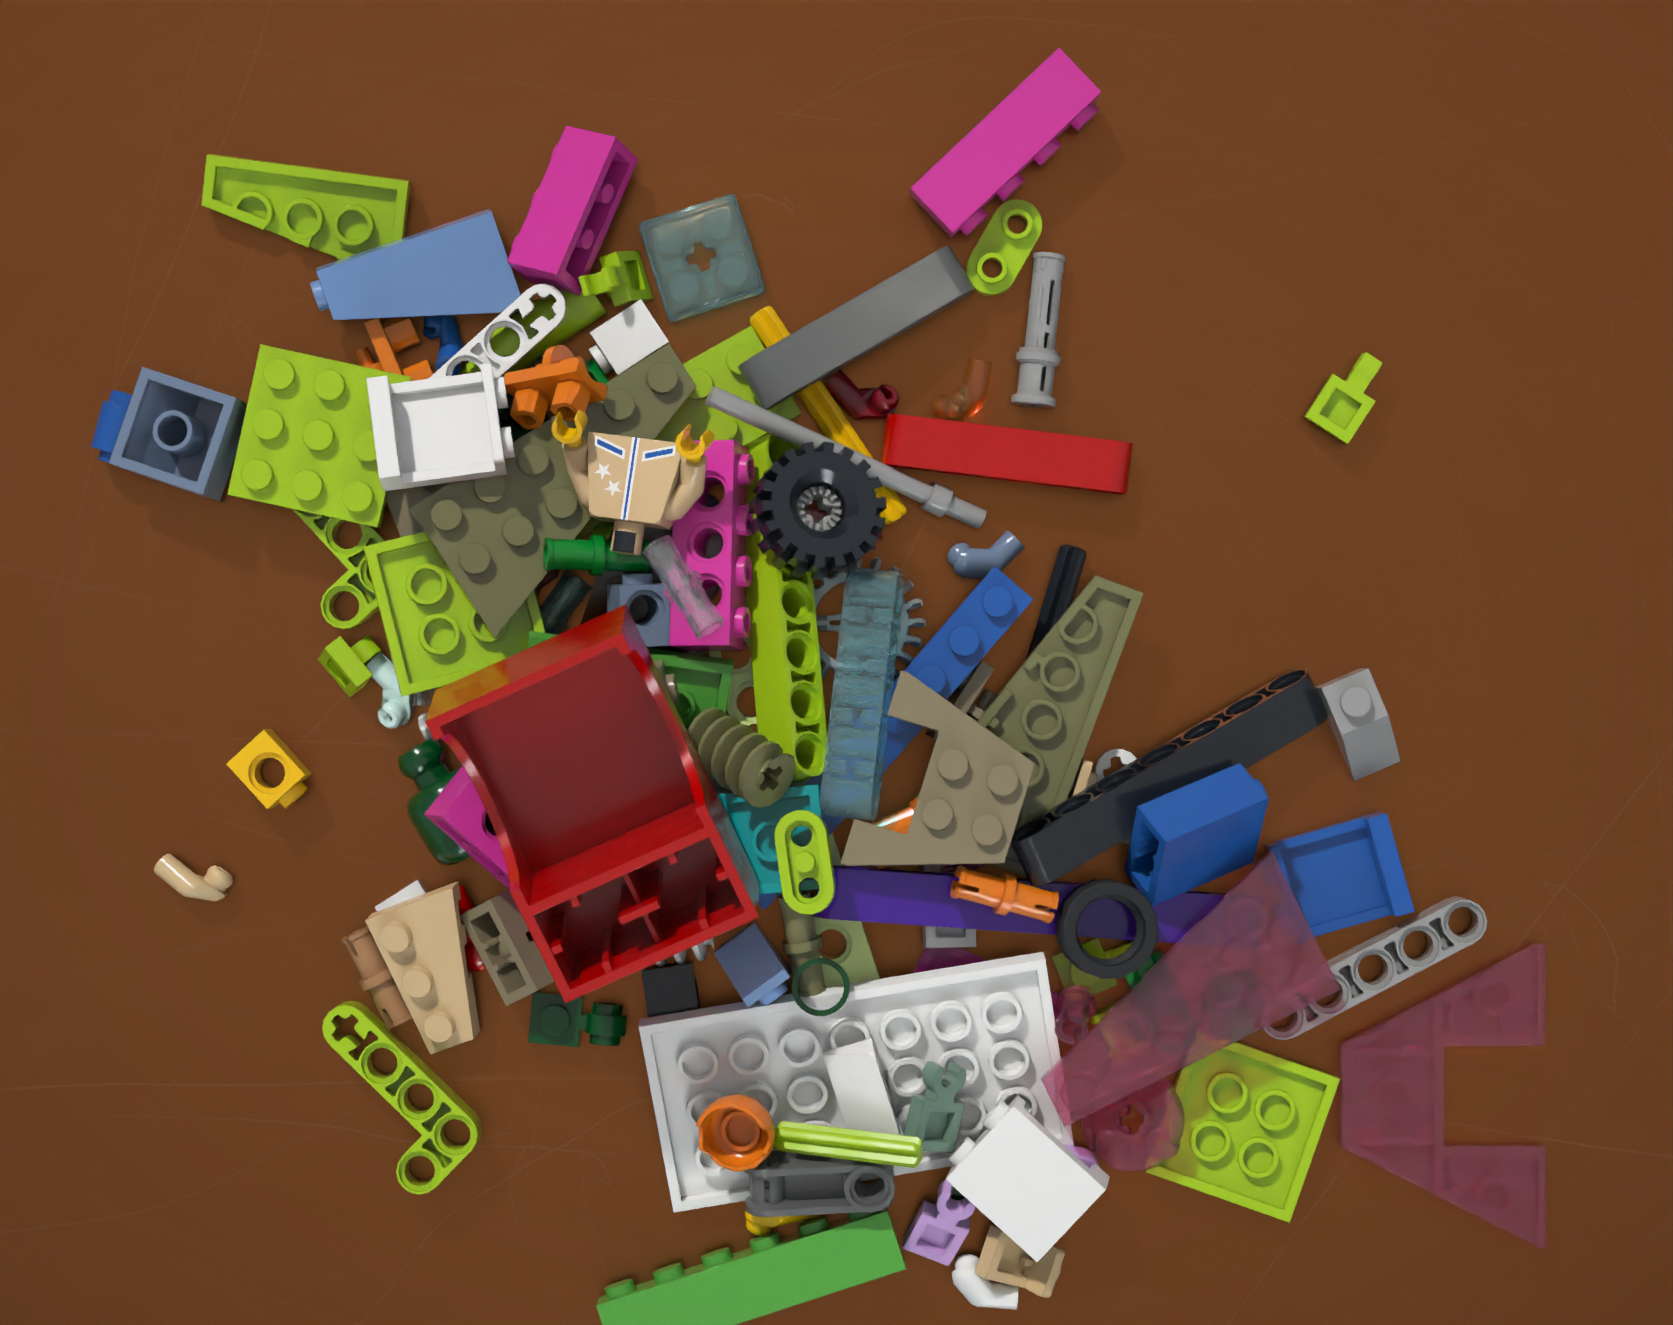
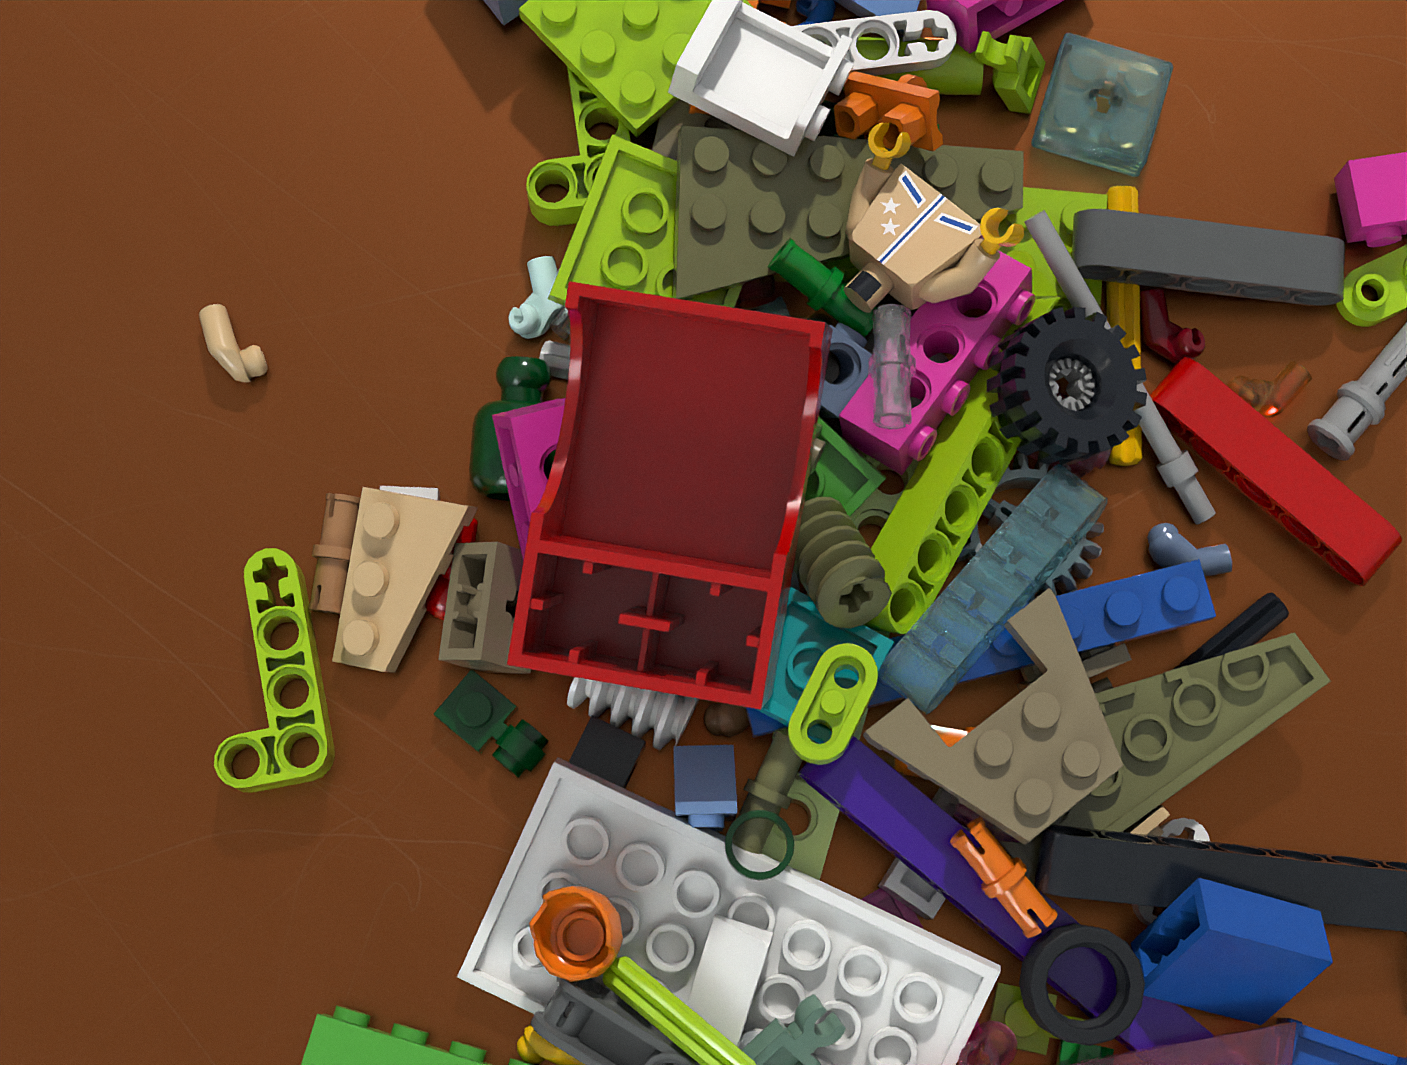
camera: 25 degrees right, 10 degrees down
yellow brick [226,729,312,809] -> none
lime tile [318,635,381,698] -> none
white brick [589,299,671,375] -> none

